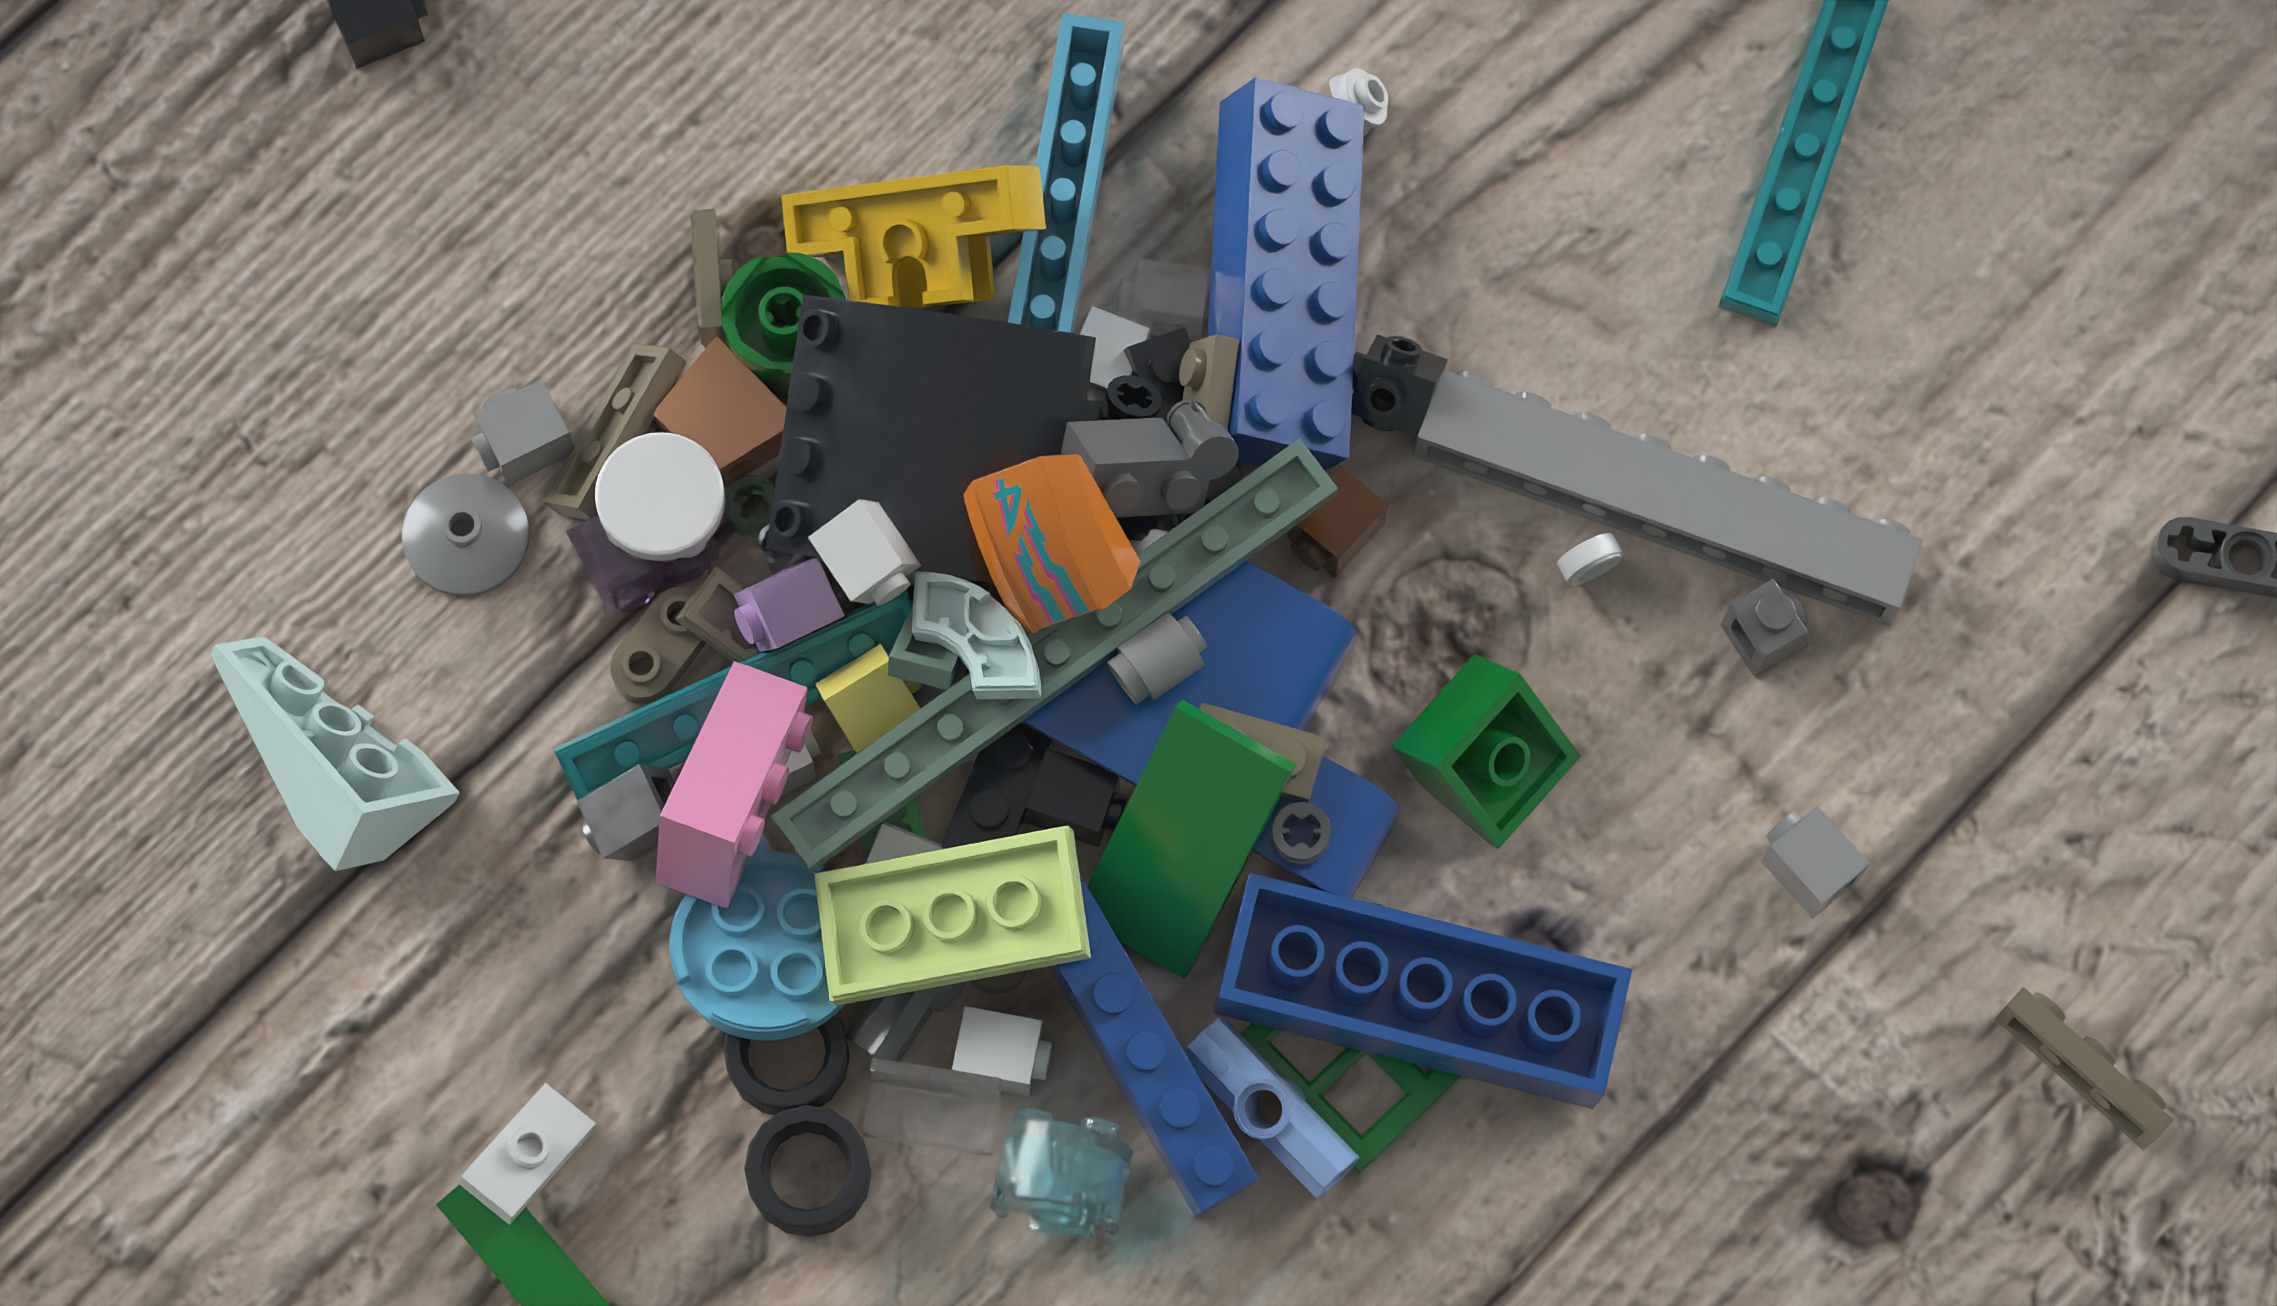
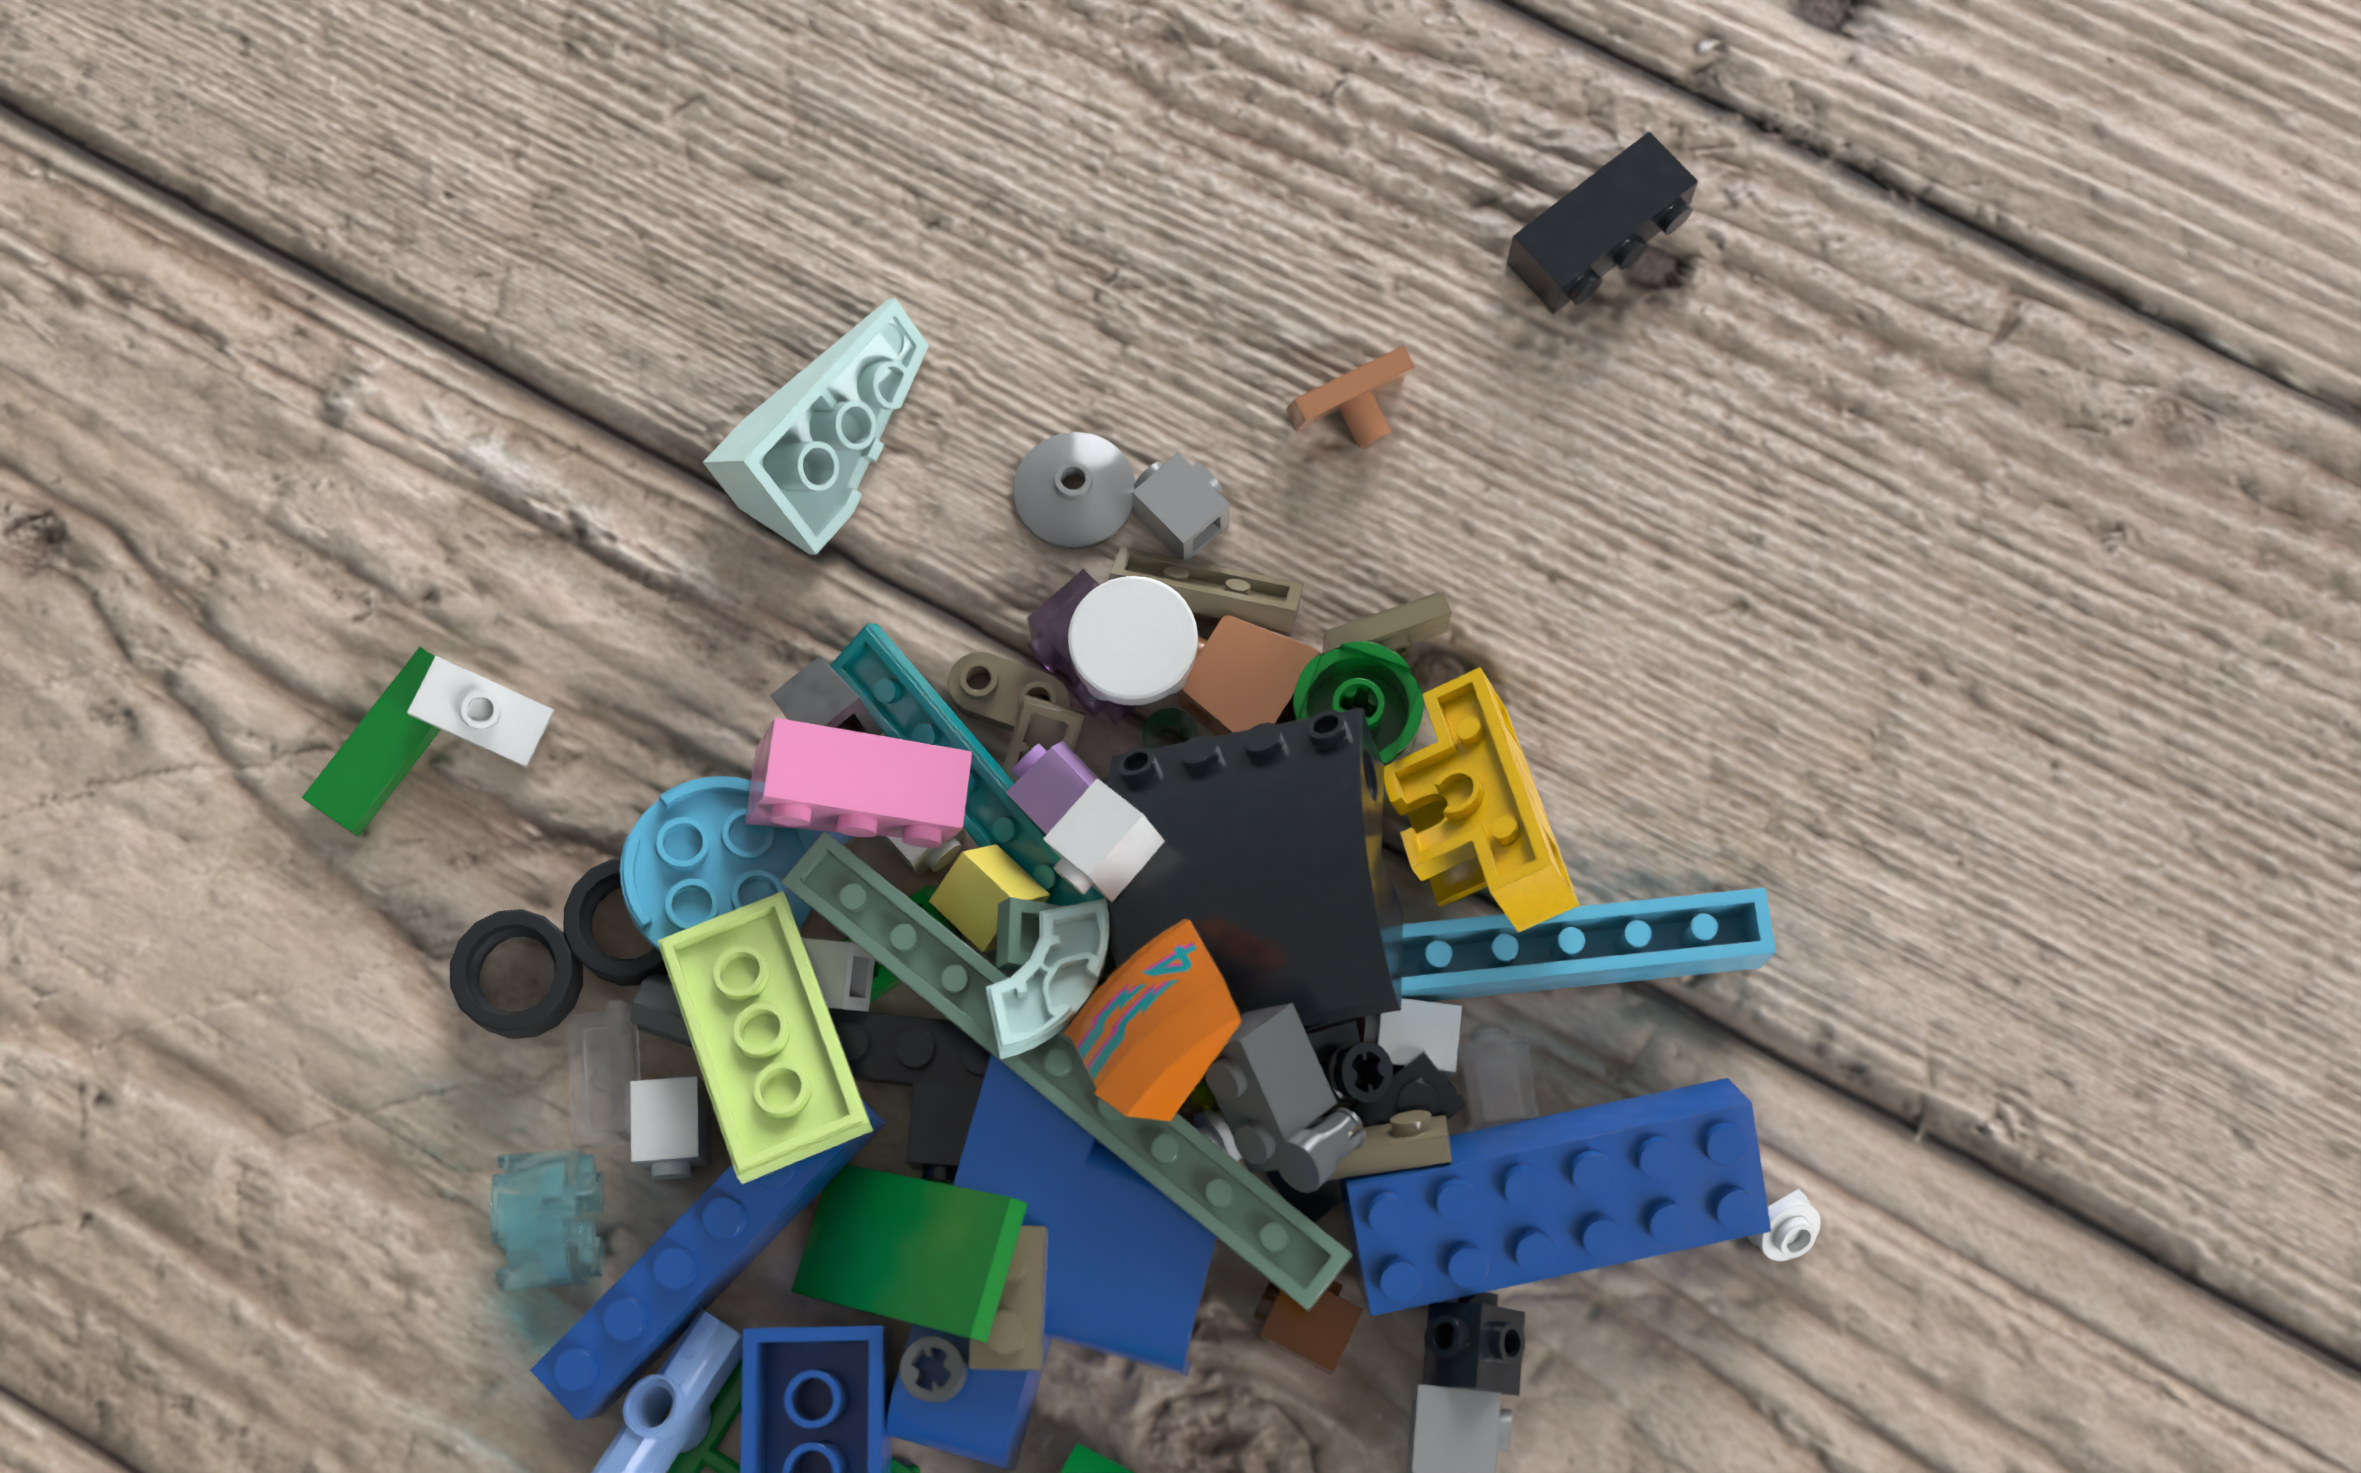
camera: 80 degrees right, 0 degrees up
light grey brick [1107,612,1208,705] -> none
none -> nougat tile [1286,345,1415,449]

